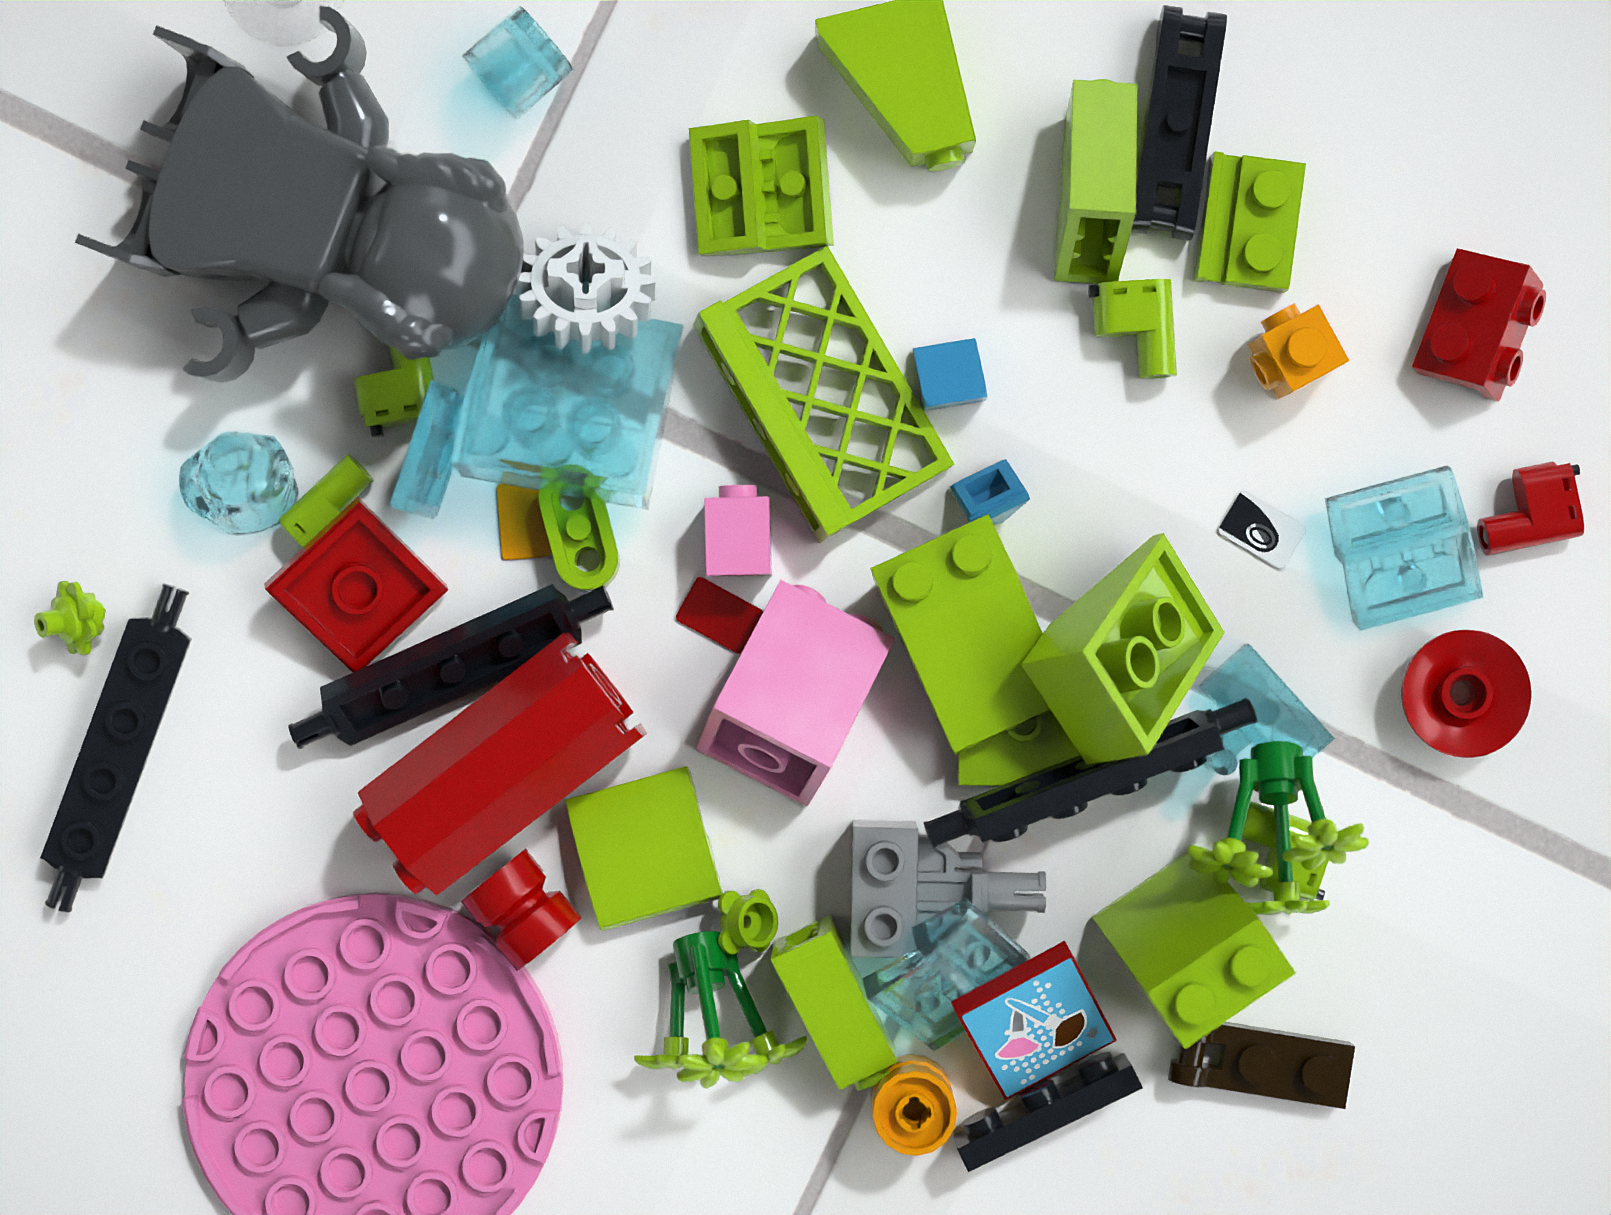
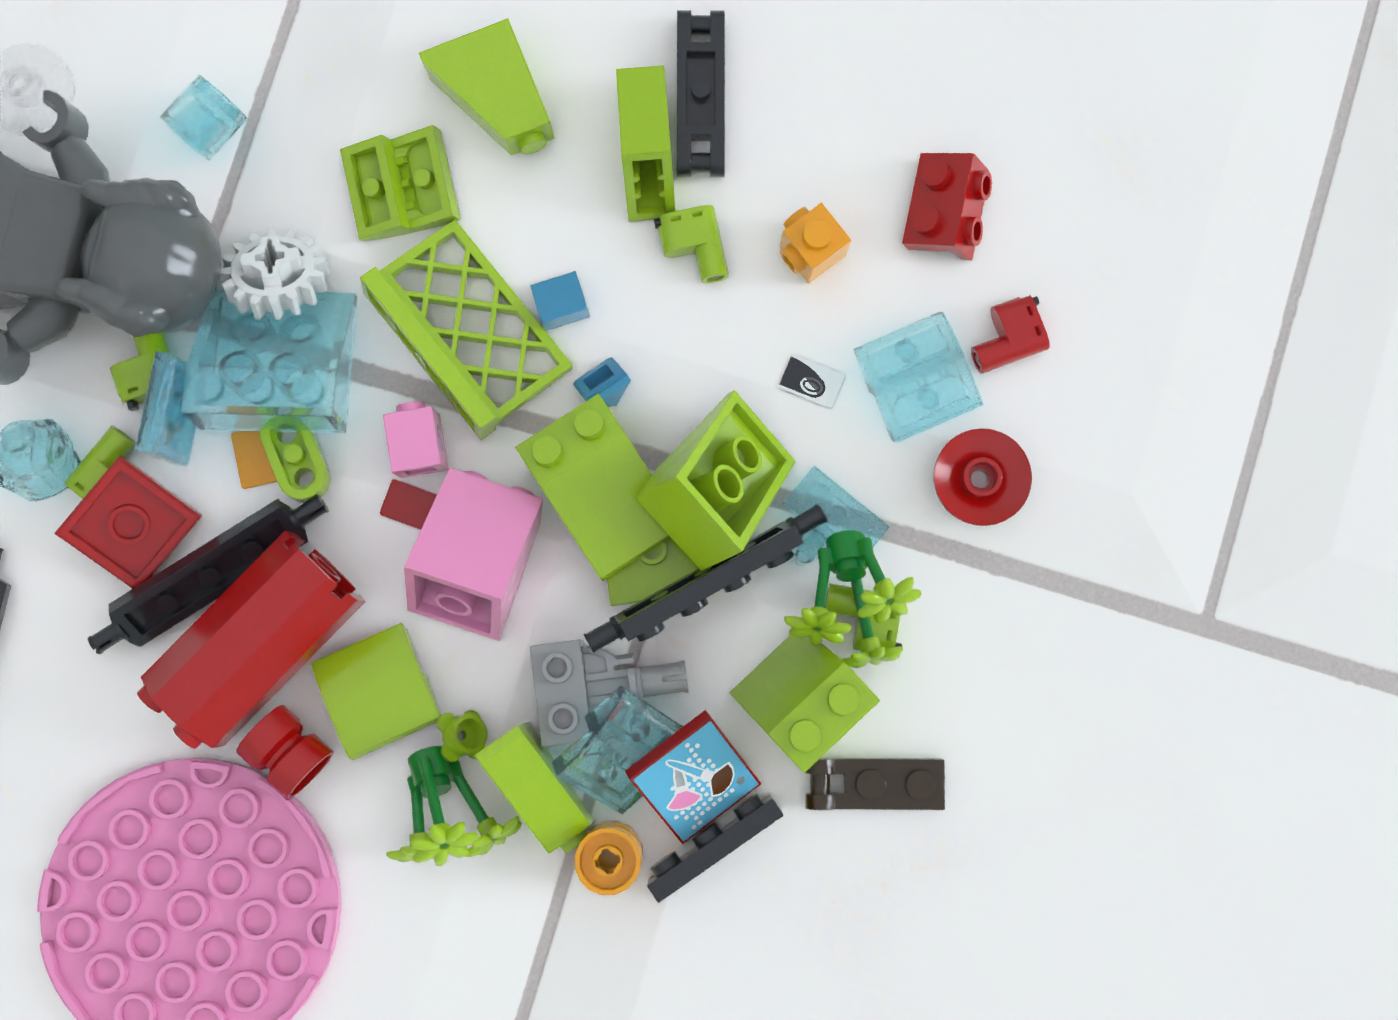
camera: 10 degrees left, 5 degrees down
lime plate [1194,151,1306,293] -> none

